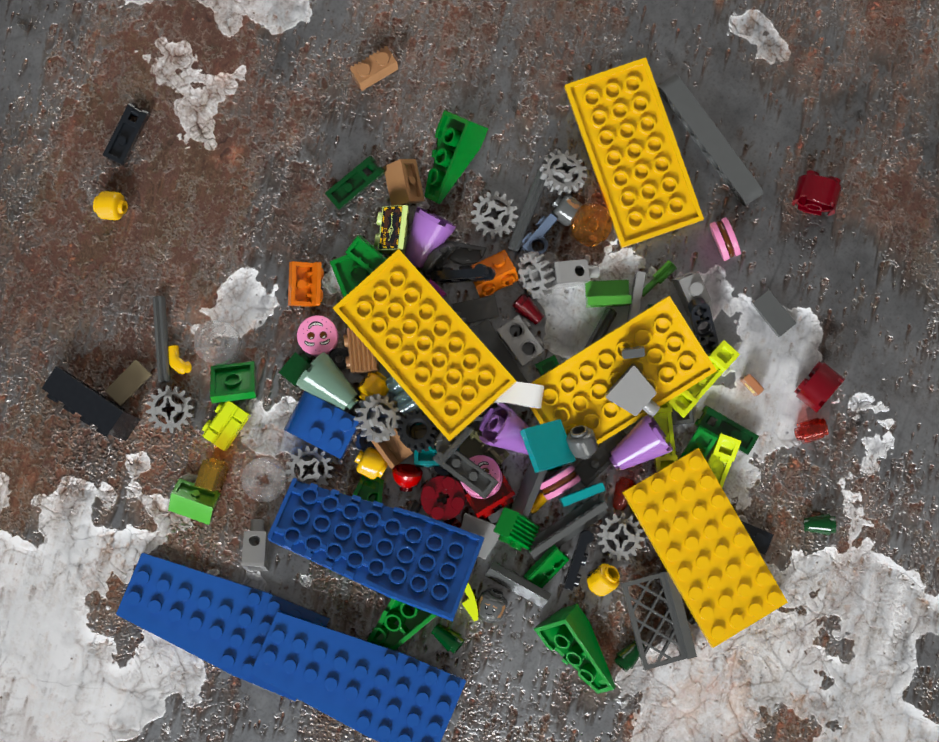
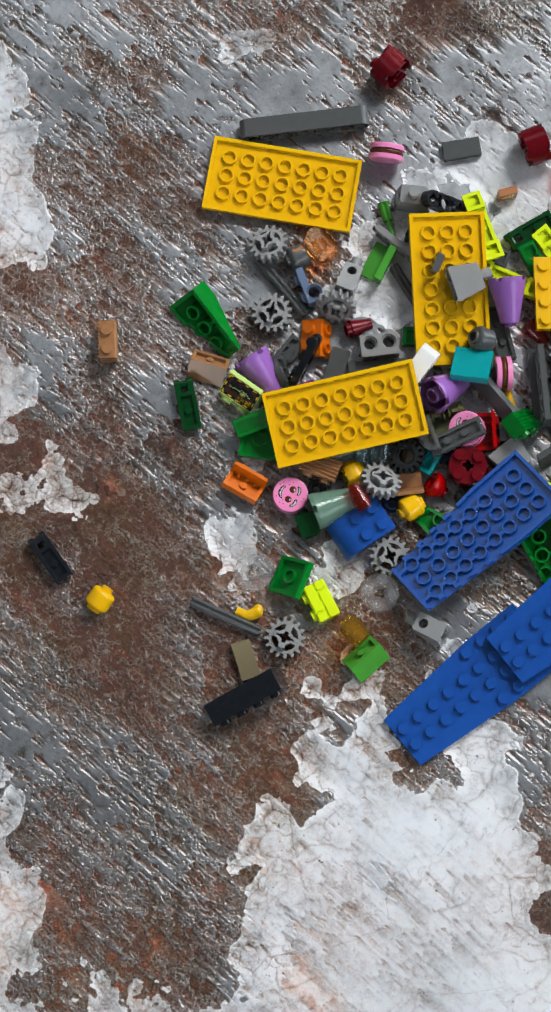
camera: 55 degrees left, 5 degrees down
teal tile [558,482,606,507] -> none
none -> clear red cone [347,482,372,512]

